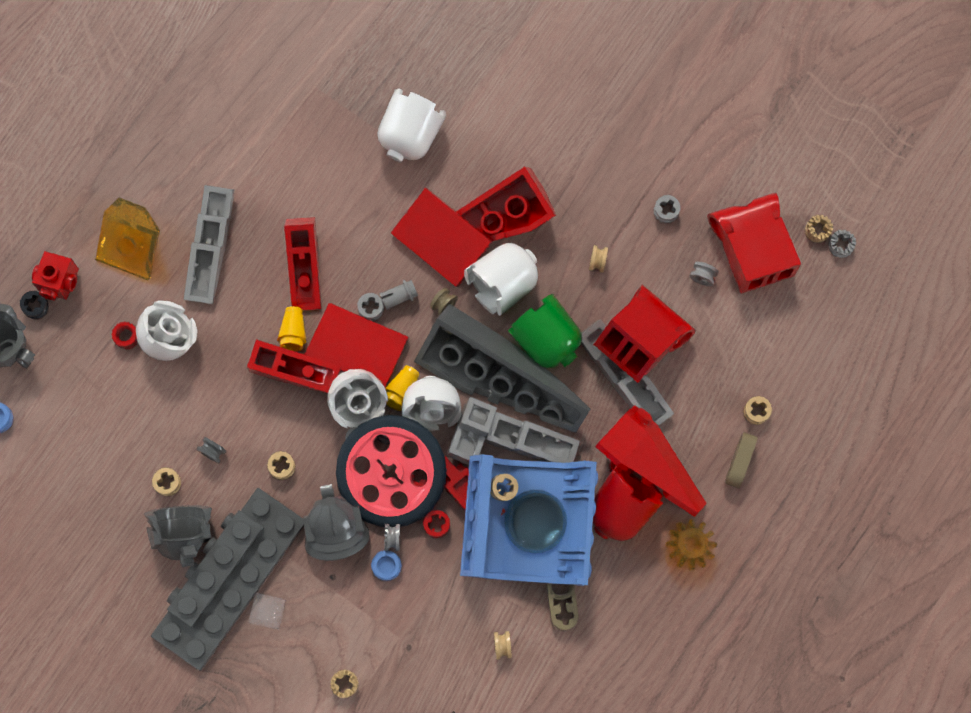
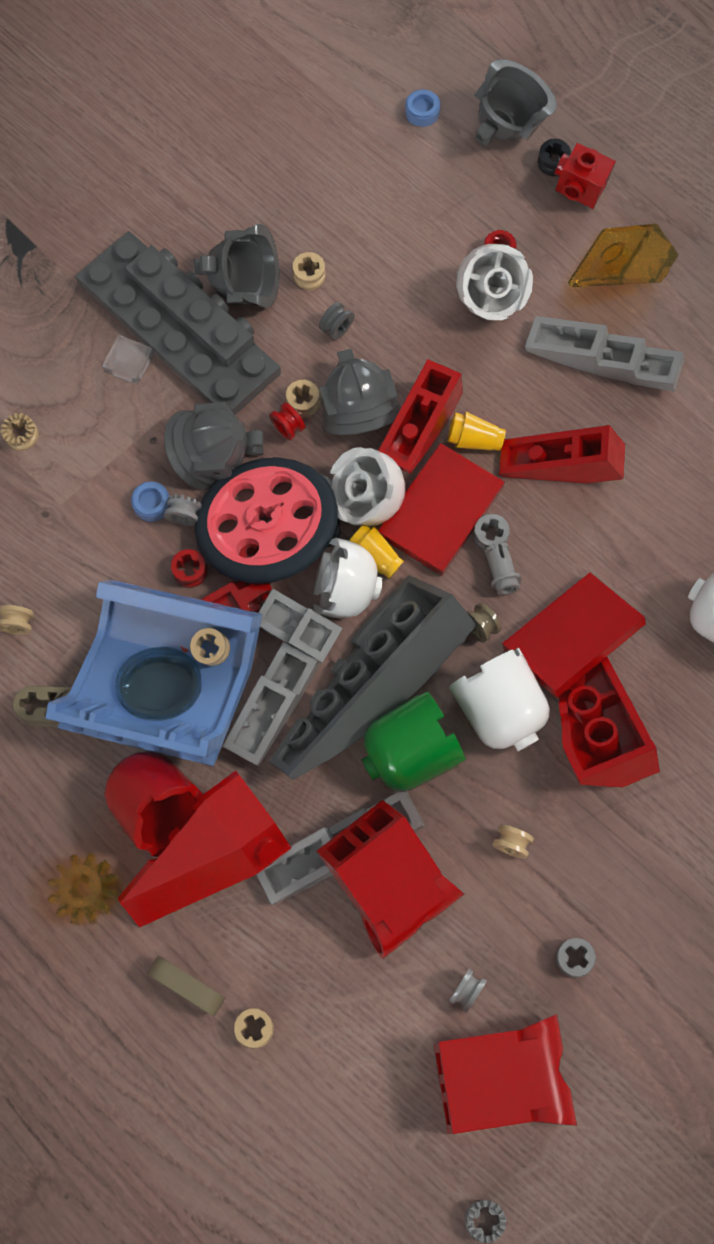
camera: 105 degrees right, 5 degrees down
tan bush [805,215,833,243] -> none
none -> red bush [269,402,306,441]
none -> dark grey helmet [319,348,401,435]

